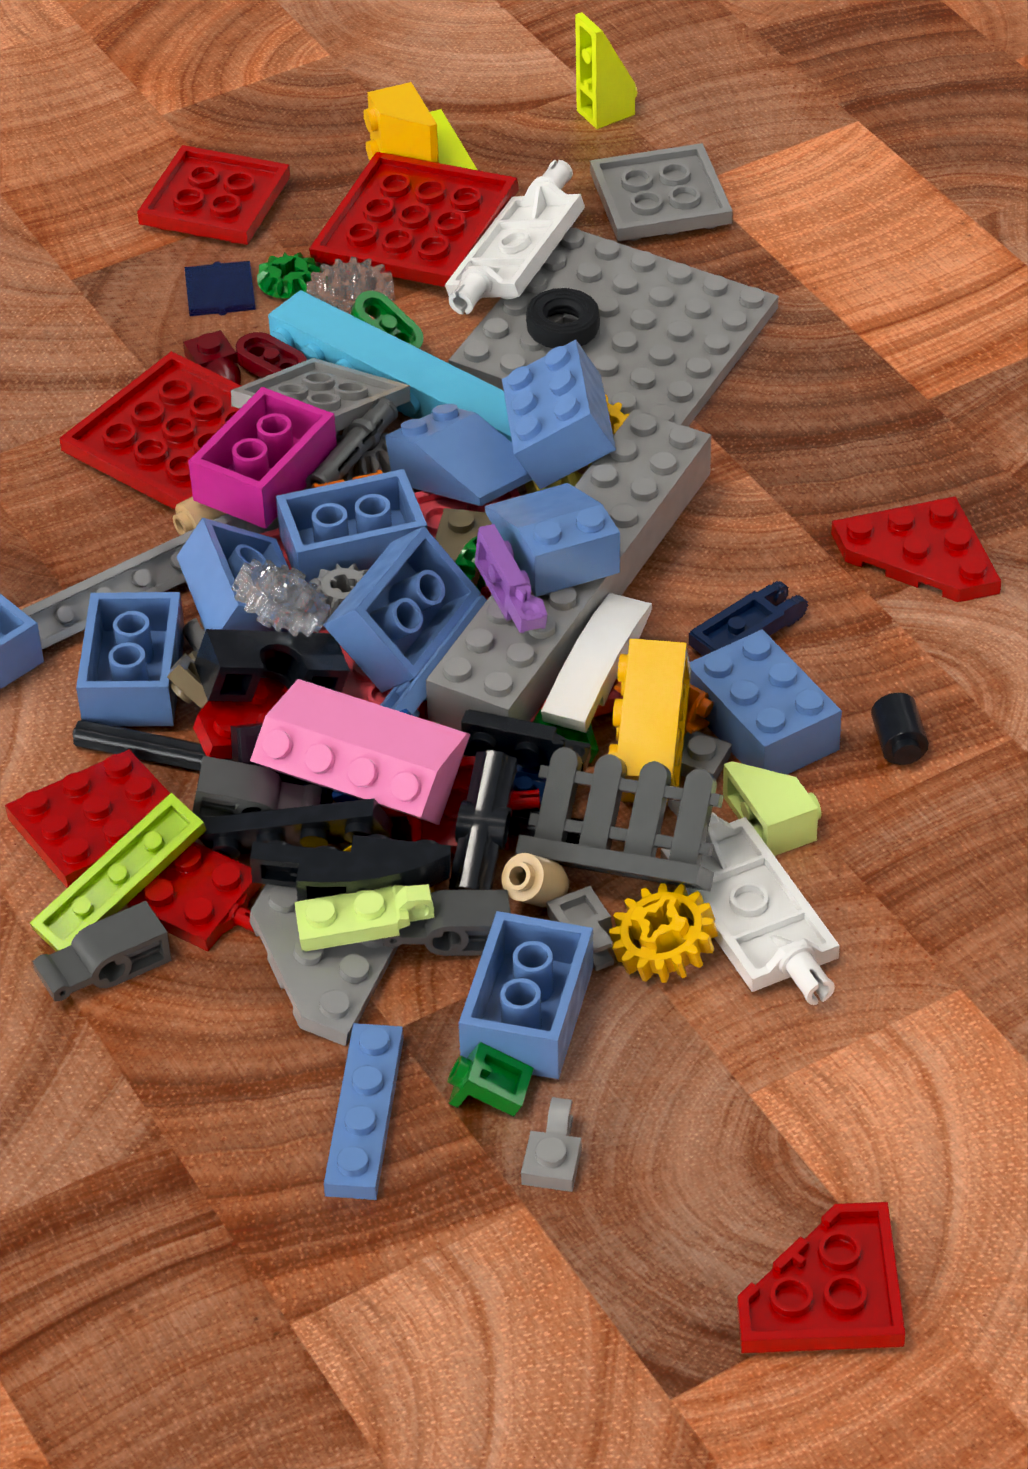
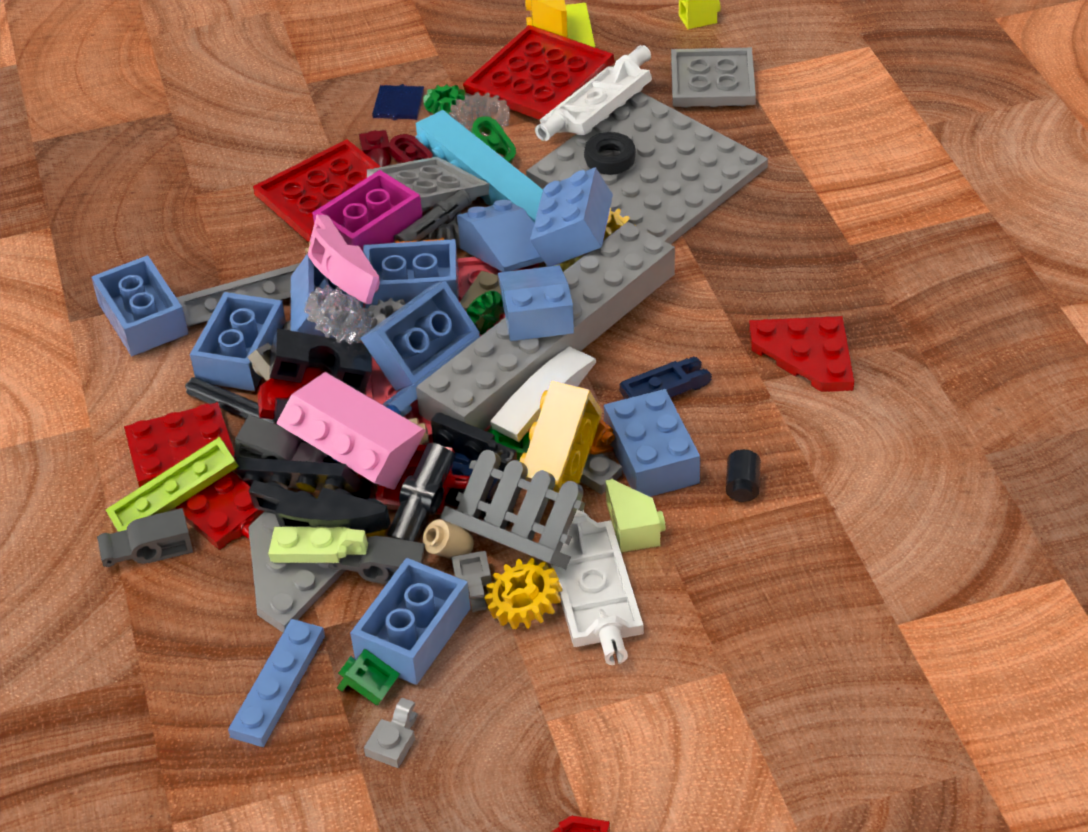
camera: 15 degrees right, 0 degrees up
red plate [137,145,290,245] -> none
medium lavender hinge [474,524,547,633] -> none
none -> bright pink slope [308,214,380,304]

